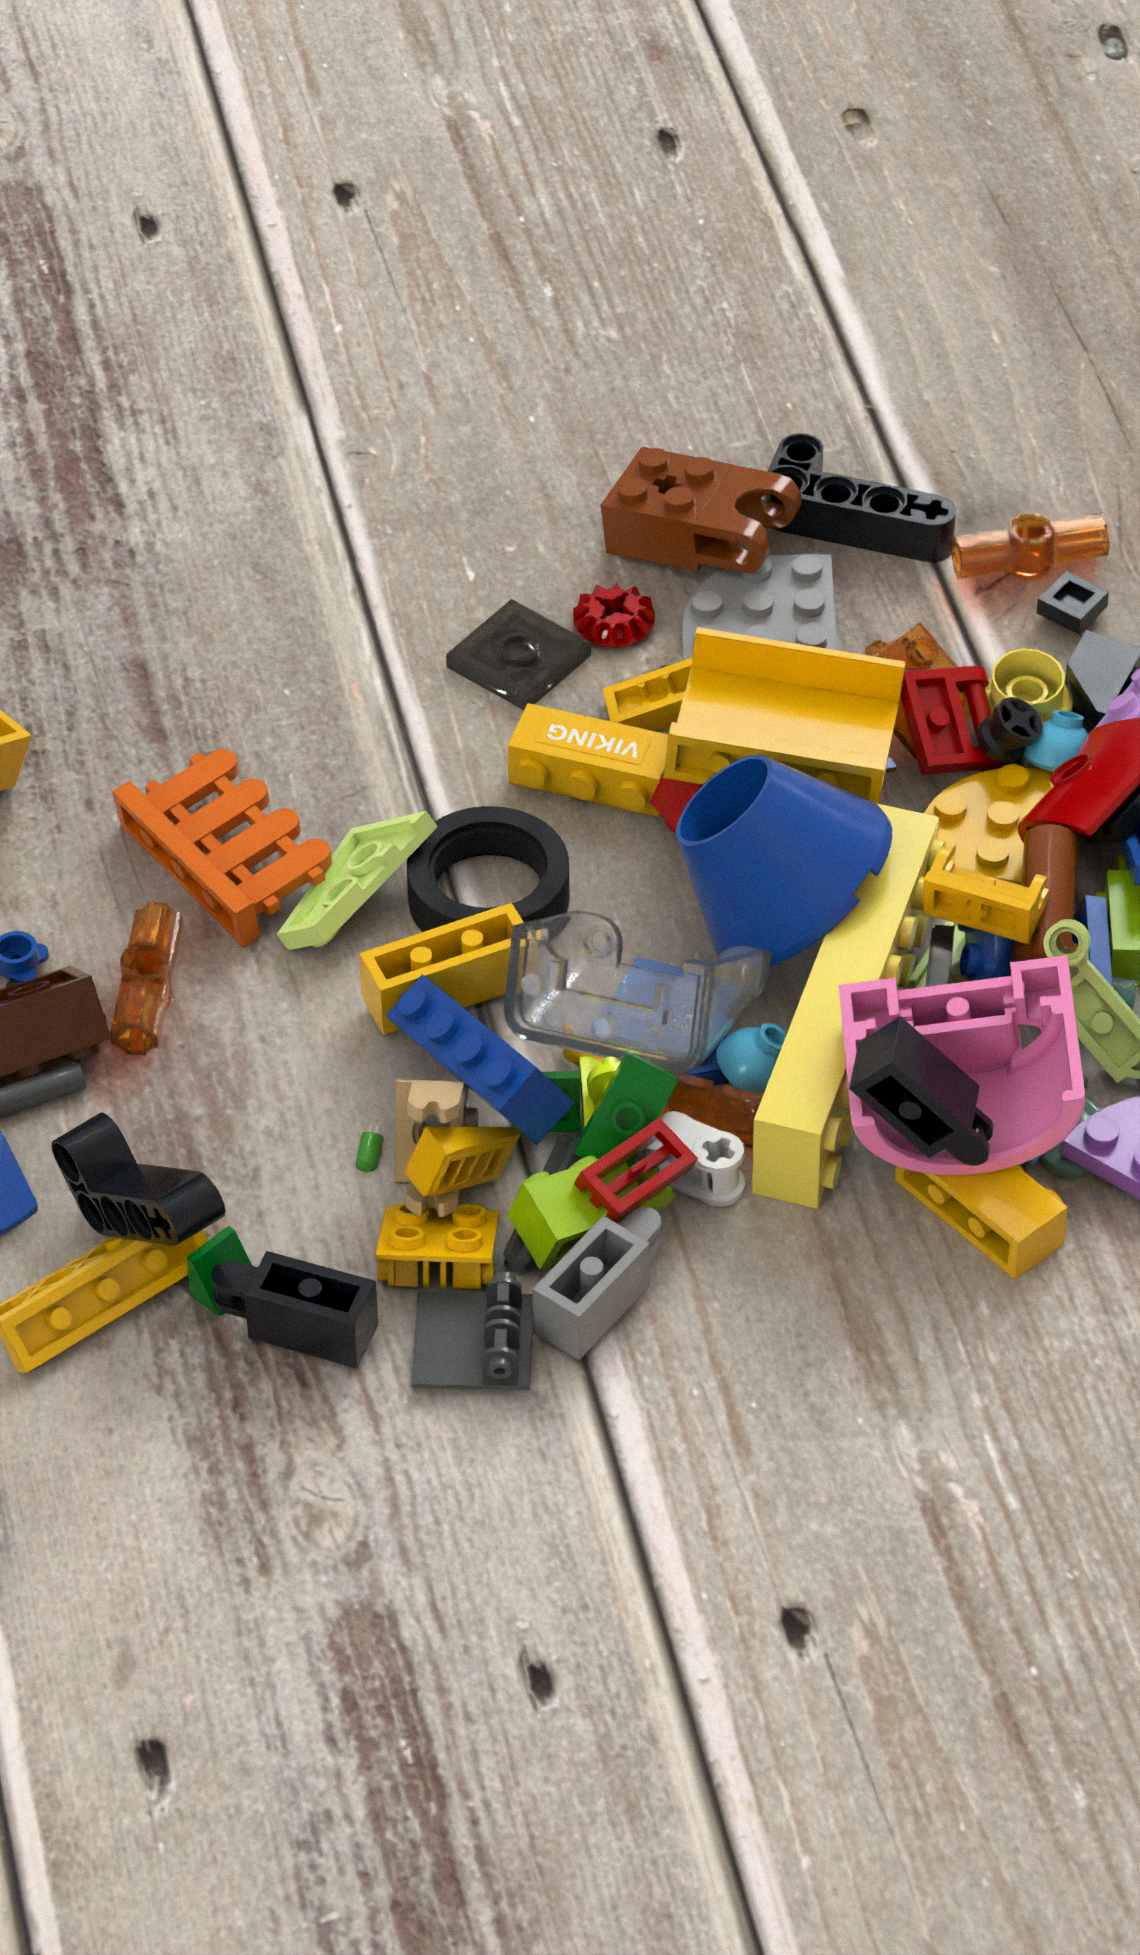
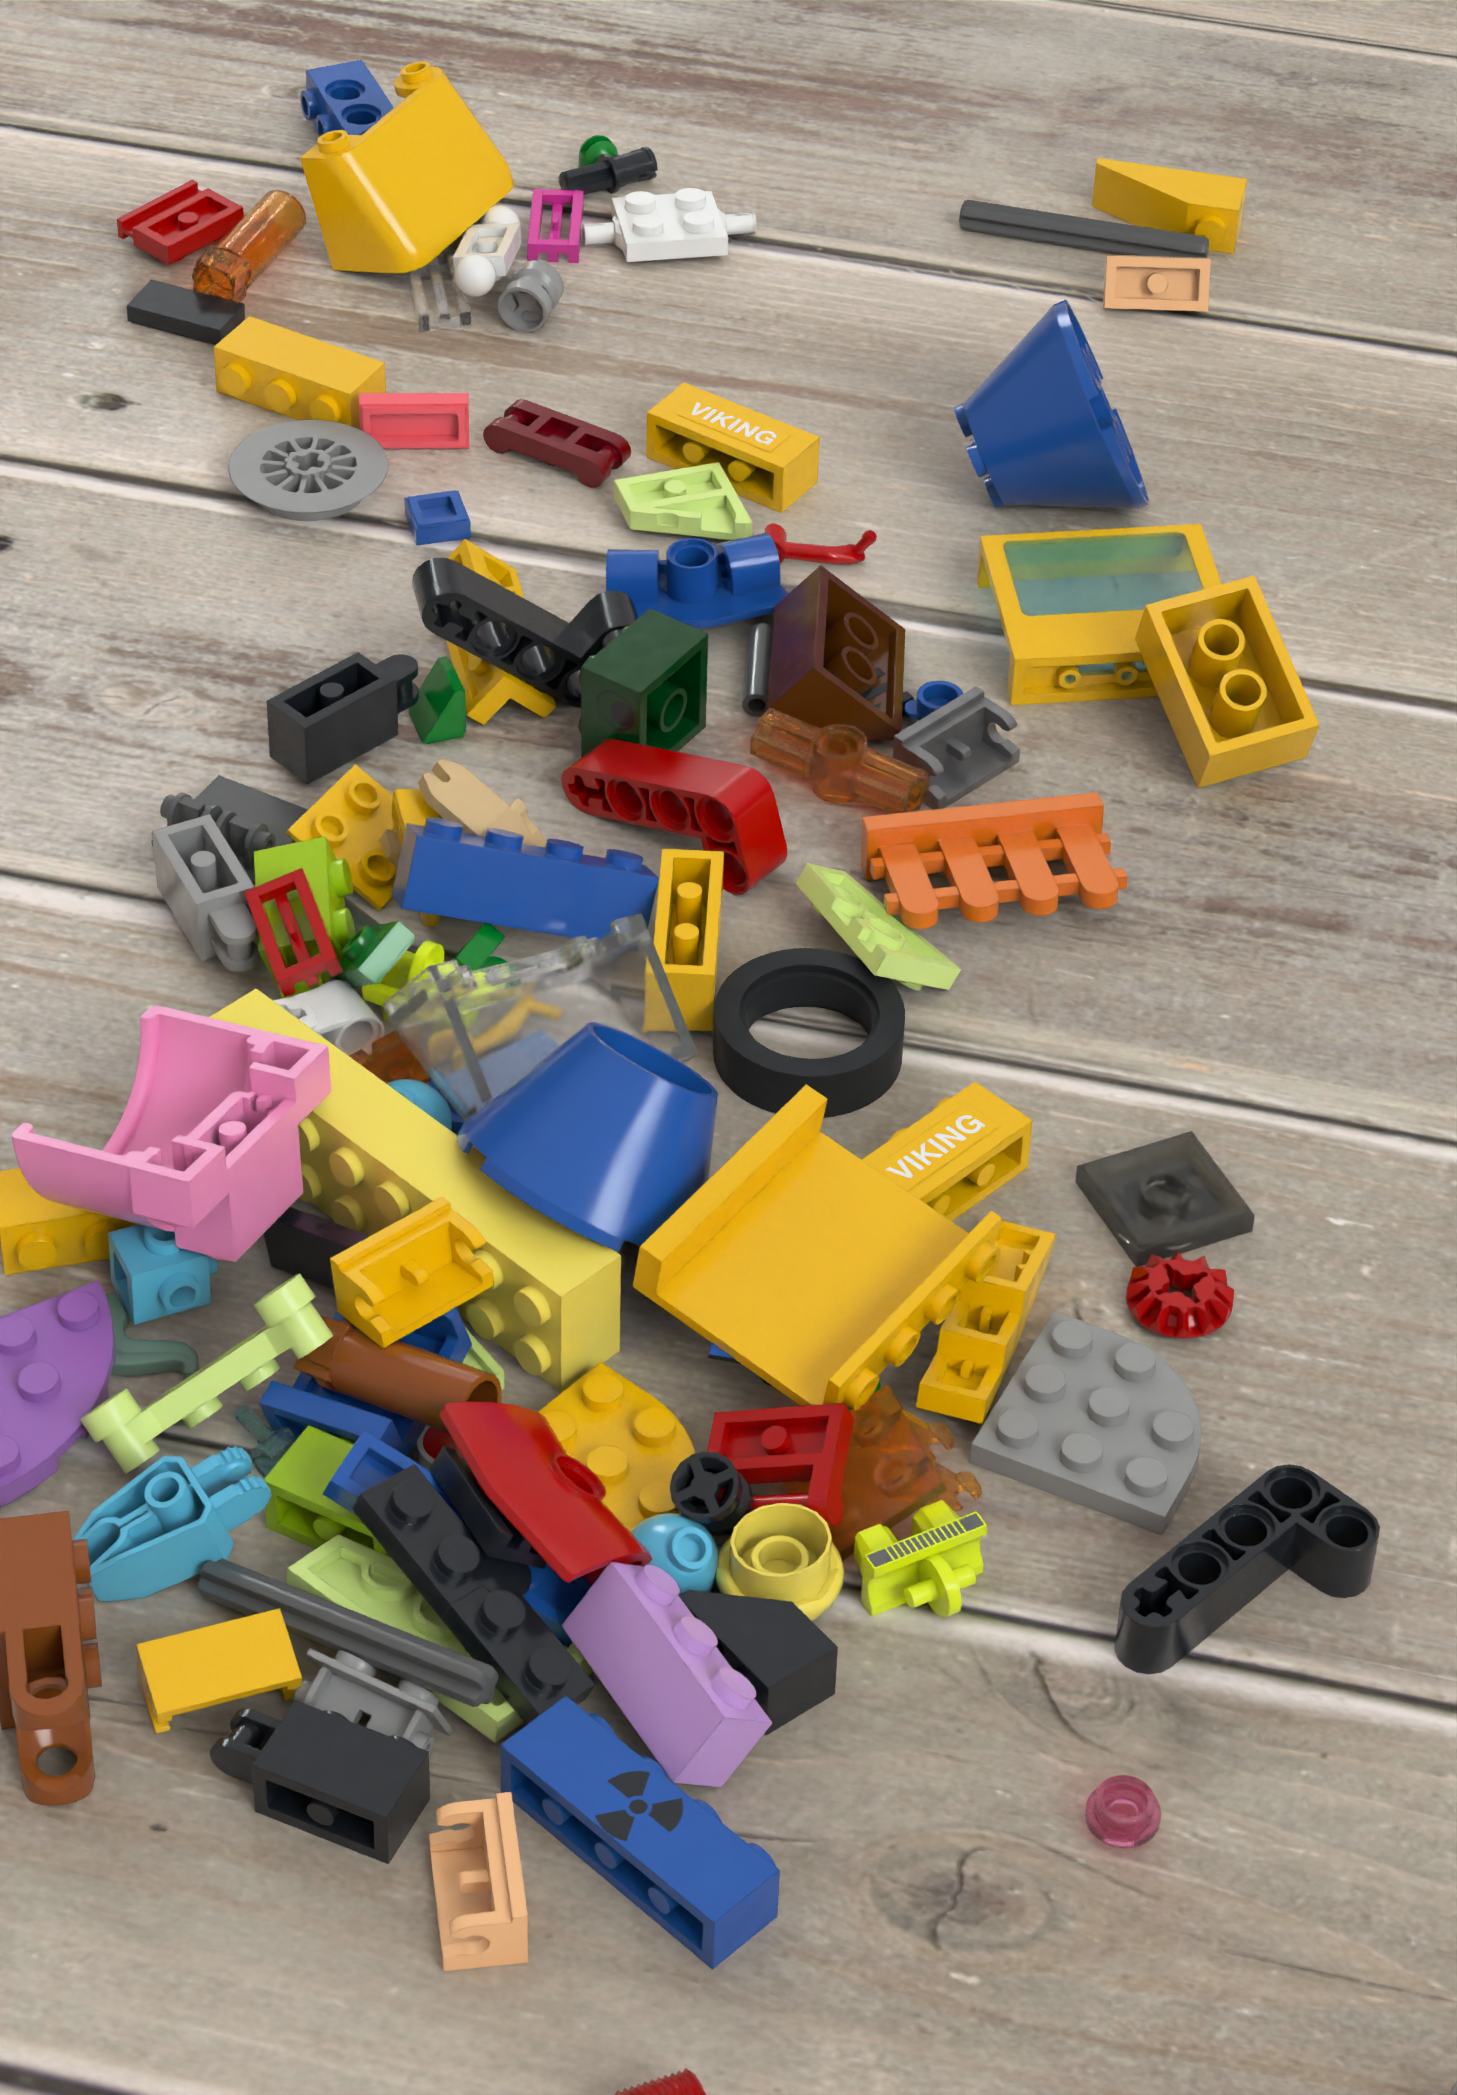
camera: 115 degrees right, 5 degrees down
dark orange brick [600,447,802,573] -> none
black brick [849,1016,994,1166] -> none
clear orange piece [950,512,1110,580] -> none
black plate [1037,571,1109,635] -> none
none -> red beam [561,739,788,895]
none -> dark green brick [578,609,708,758]
none -> neon yellow hips [854,1500,987,1618]
none -> flat silver hinge [891,687,1020,810]
none -> clear pink plate [1085,1775,1161,1848]

